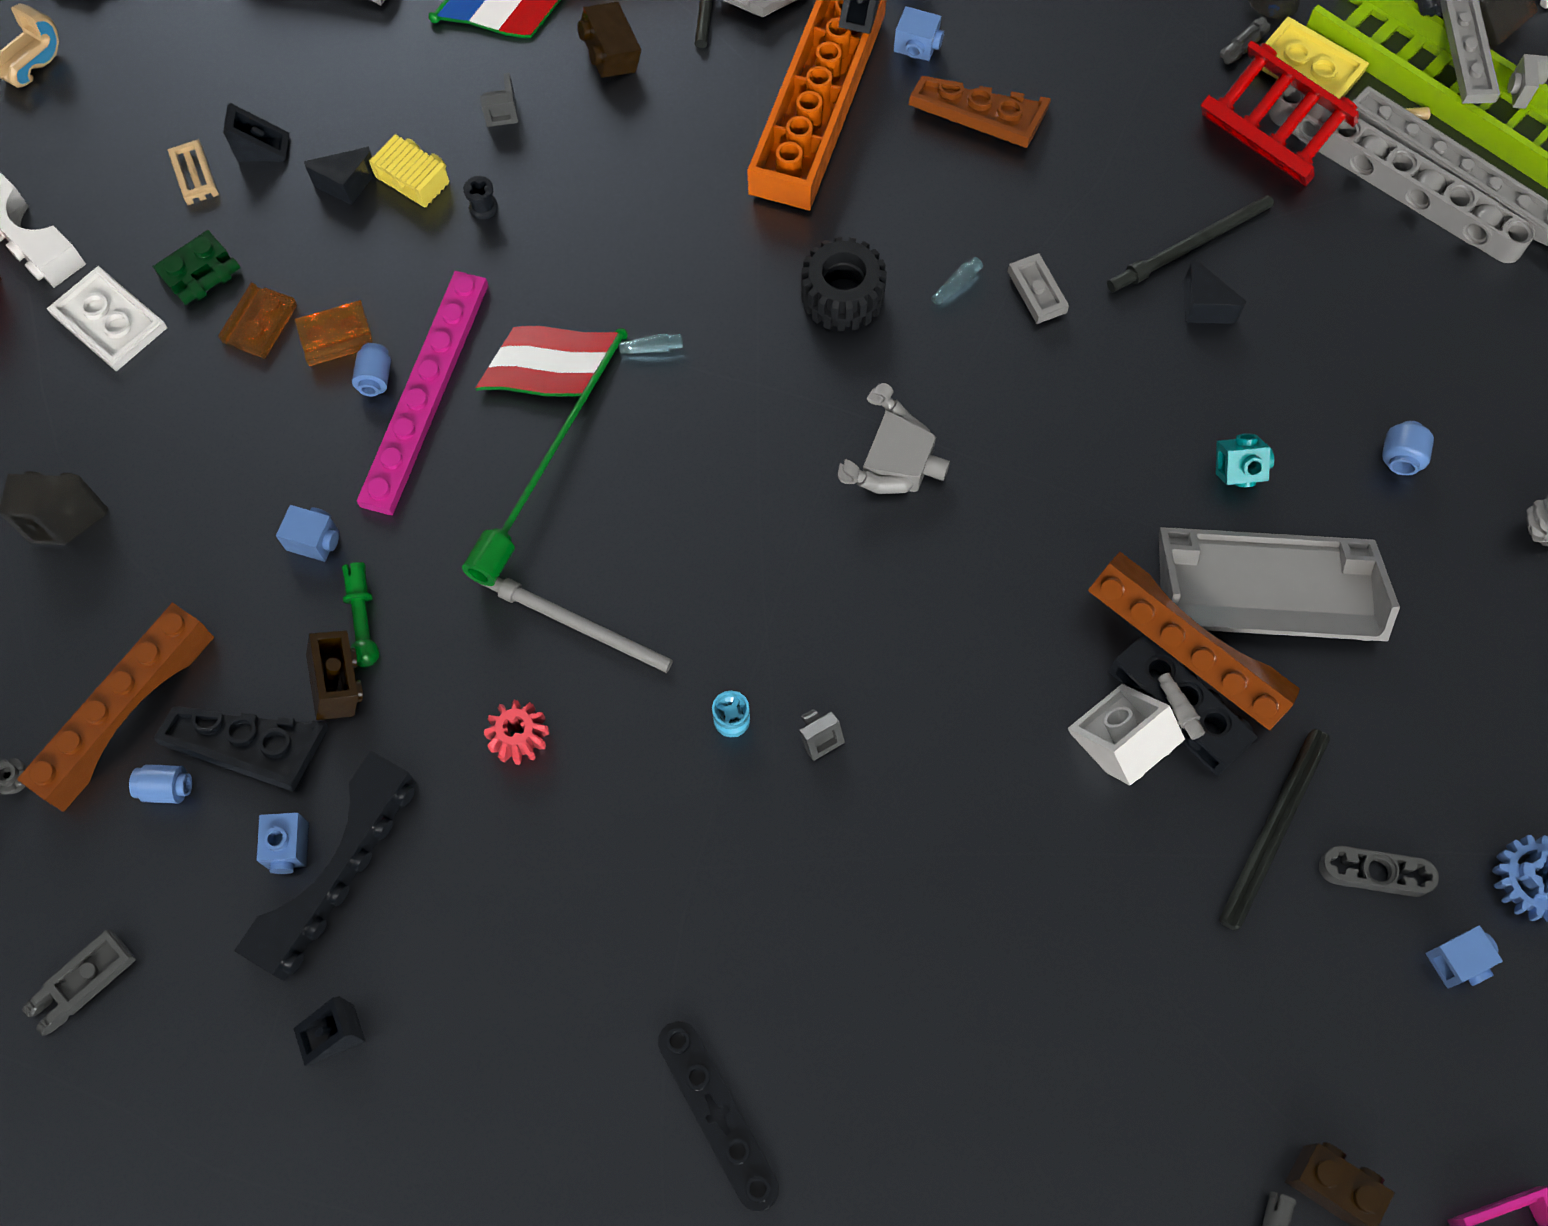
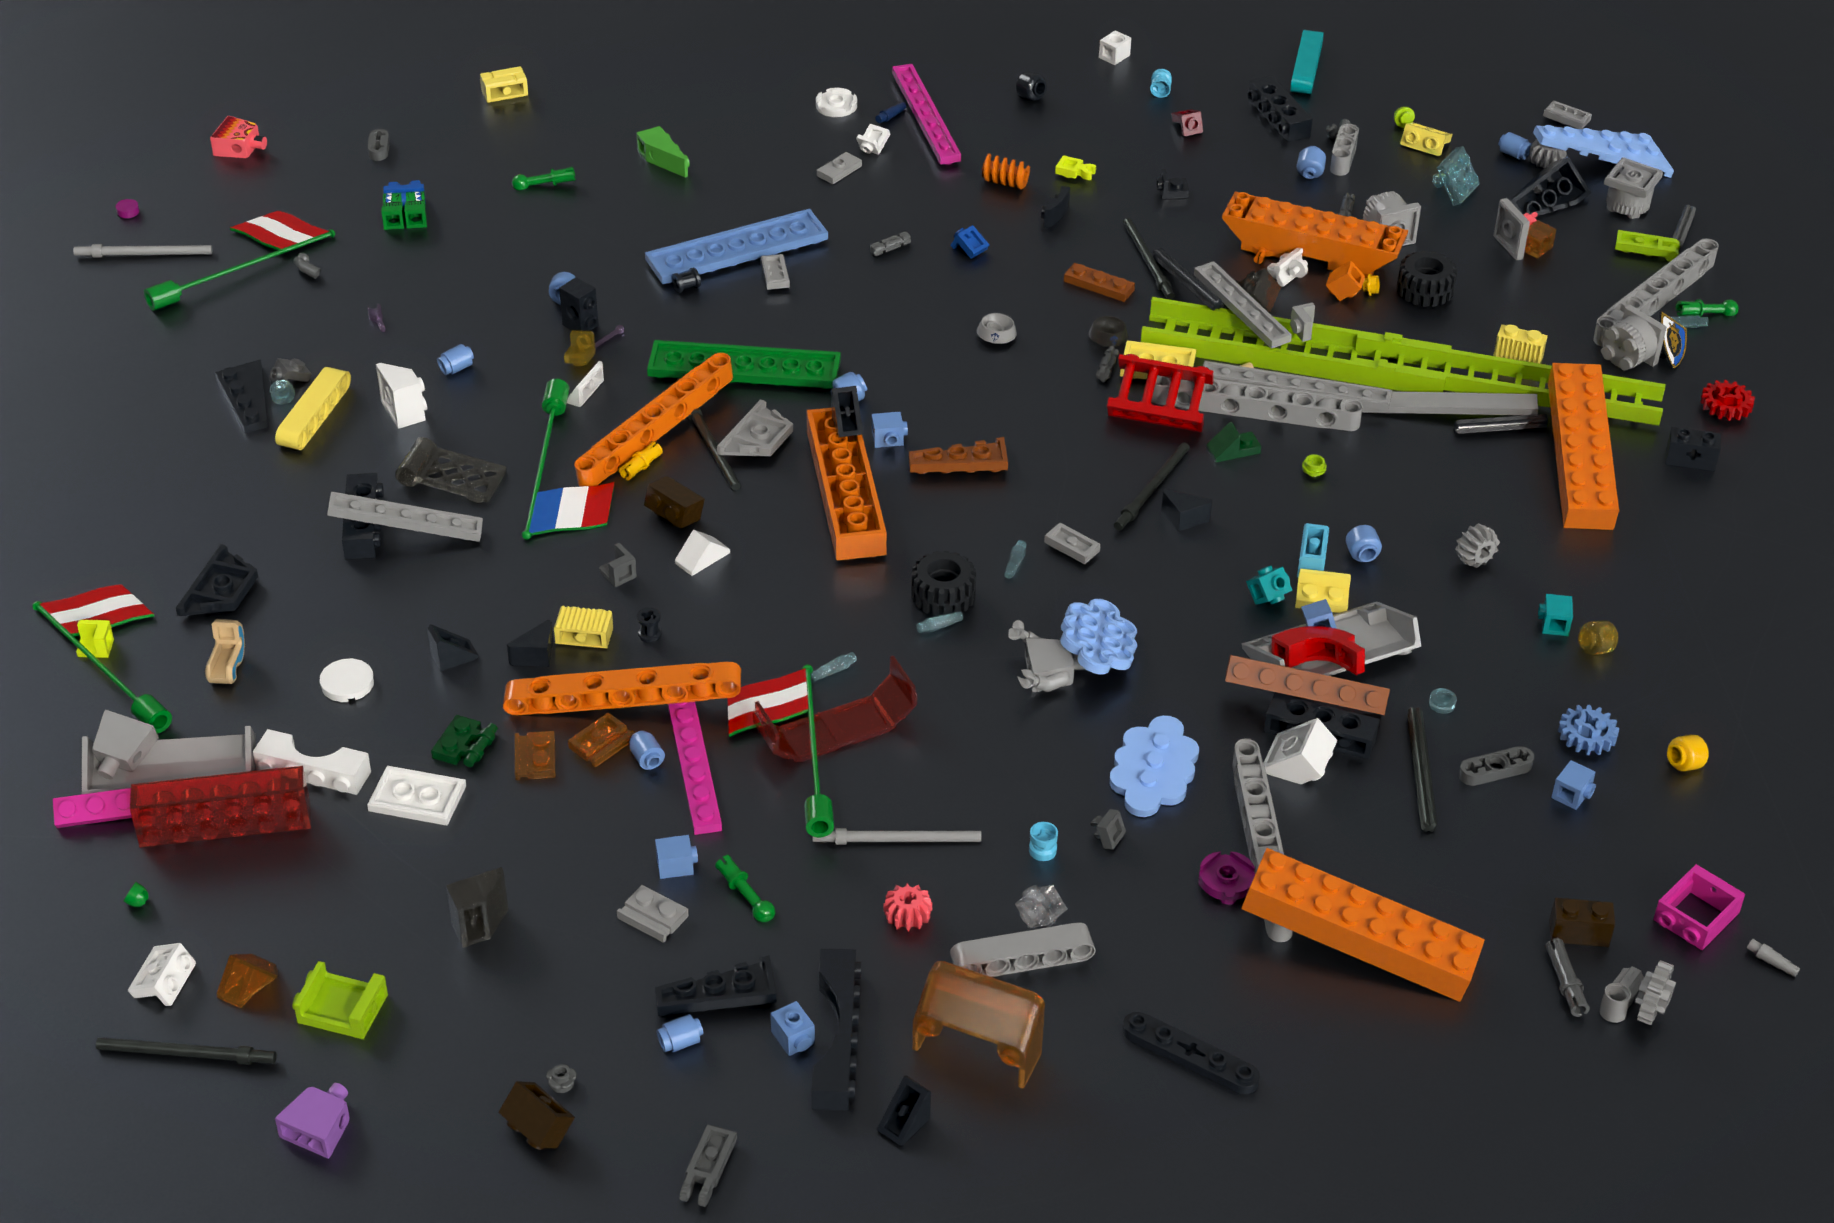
camera: 30 degrees left, 25 degrees down
dark orange arch [17,602,214,812] -> none
tan tile [167,139,219,205] -> none
dark brown brick [306,630,363,720] -> none
light grey animal [1158,673,1205,740] -> none
none -> white tile [320,658,374,702]
none -> orange beam [503,662,741,715]
none -> light grey plate [617,885,689,943]
none -> white slope [675,529,730,576]
none -> clear red windscreen [753,656,917,763]
none -> clear orange windscreen [913,961,1045,1088]
none -> clear light blue animal [917,612,963,633]
none -> light grey beam [950,923,1096,981]
none -> clear brick [1015,885,1067,928]
none -> light blue plate [1060,599,1137,674]
none -> light blue plate [1109,715,1199,817]
none -> magenta plate [1198,851,1255,905]
none -> dark green slope [1206,422,1261,463]
none -> light grey beam [1232,738,1293,942]
none -> orange brick [1241,848,1485,1002]
none -> red arch [1272,626,1365,675]
none -> light yellow bracket [1295,569,1351,613]
none -> medium azure brick [1297,523,1329,578]
none -> medium blue brick [1301,599,1337,629]
none -> lime plate [1302,454,1327,477]
none -> clear light blue tile [1429,688,1457,714]

